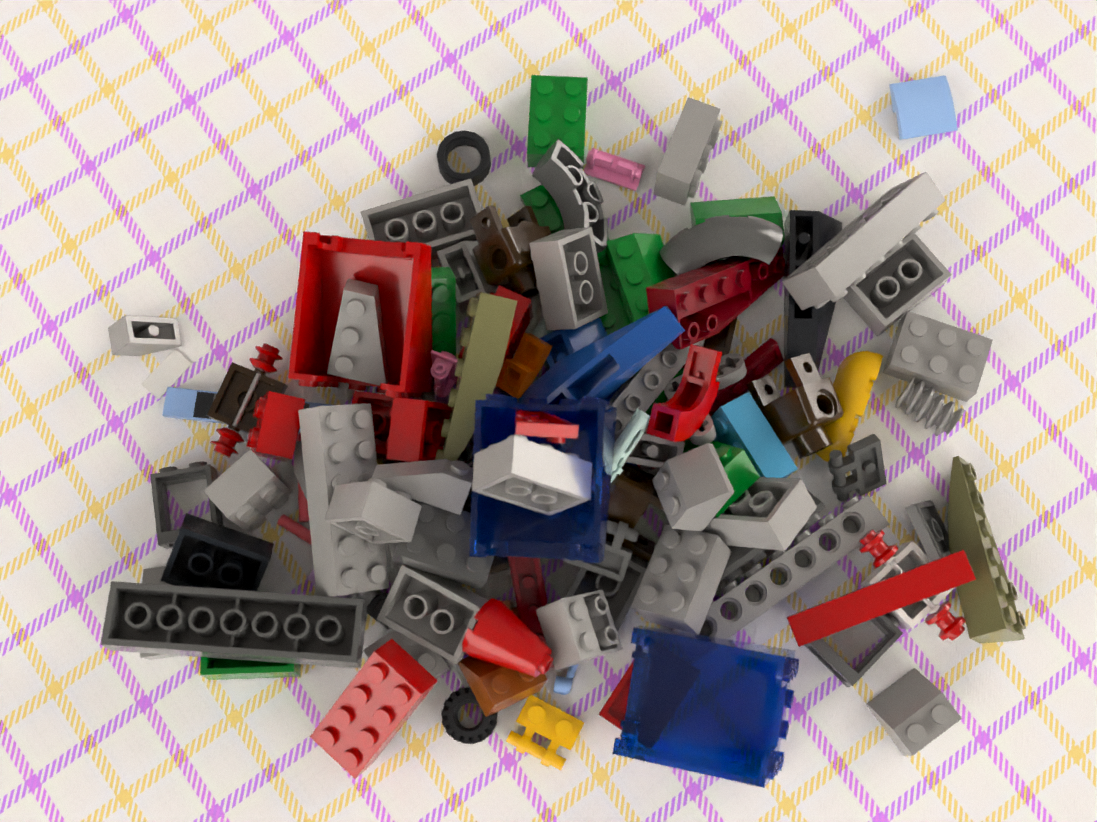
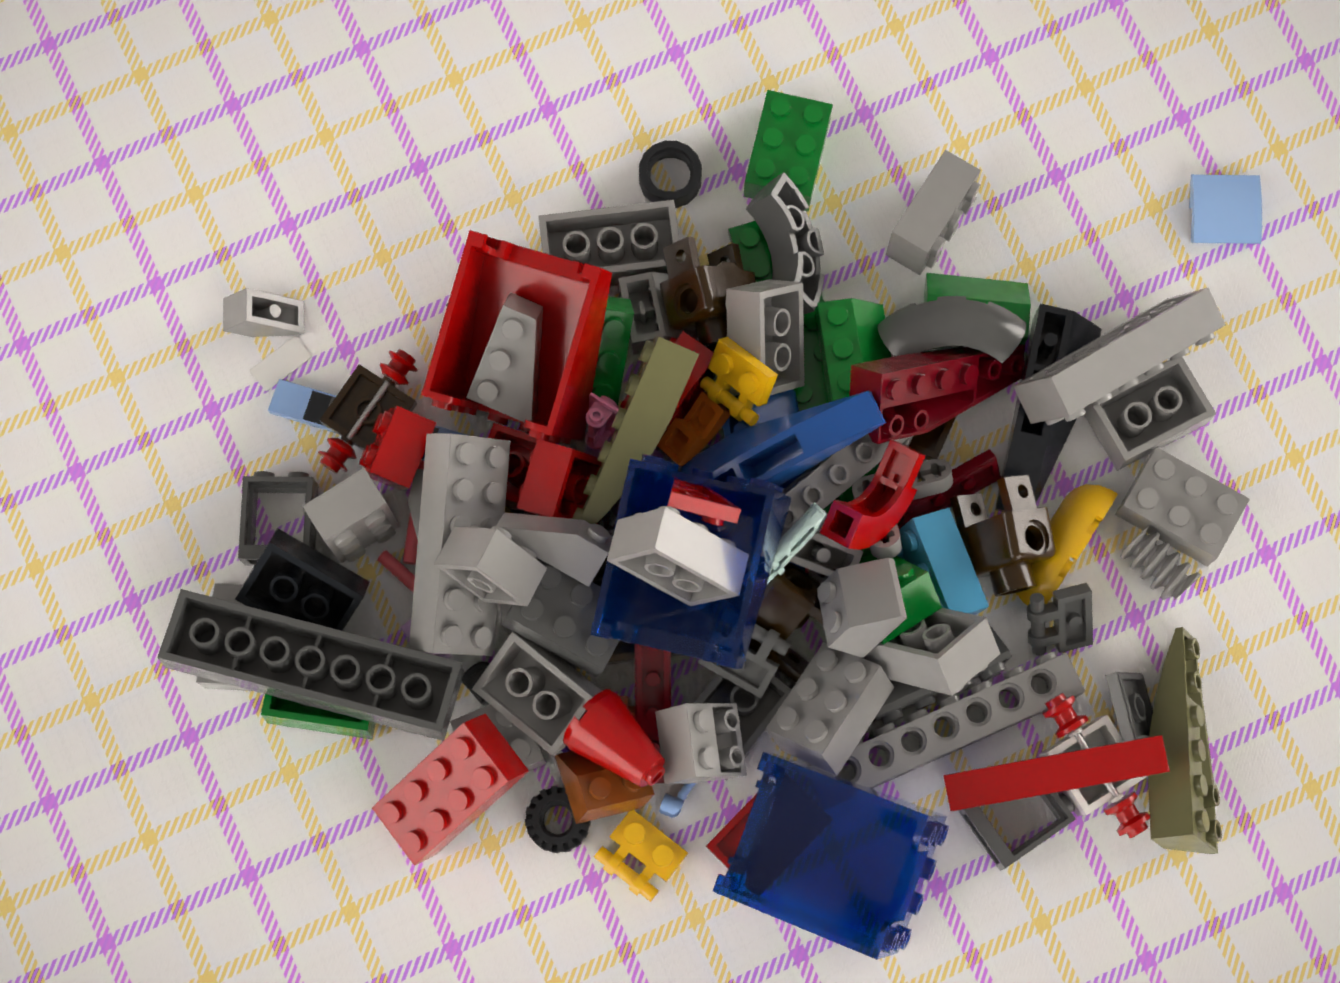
camera: 10 degrees right, 0 degrees up
bright pink hinge [584,148,645,191] -> none
light grey slope [866,668,962,756] -> none
none -> yellow plate [700,337,778,426]

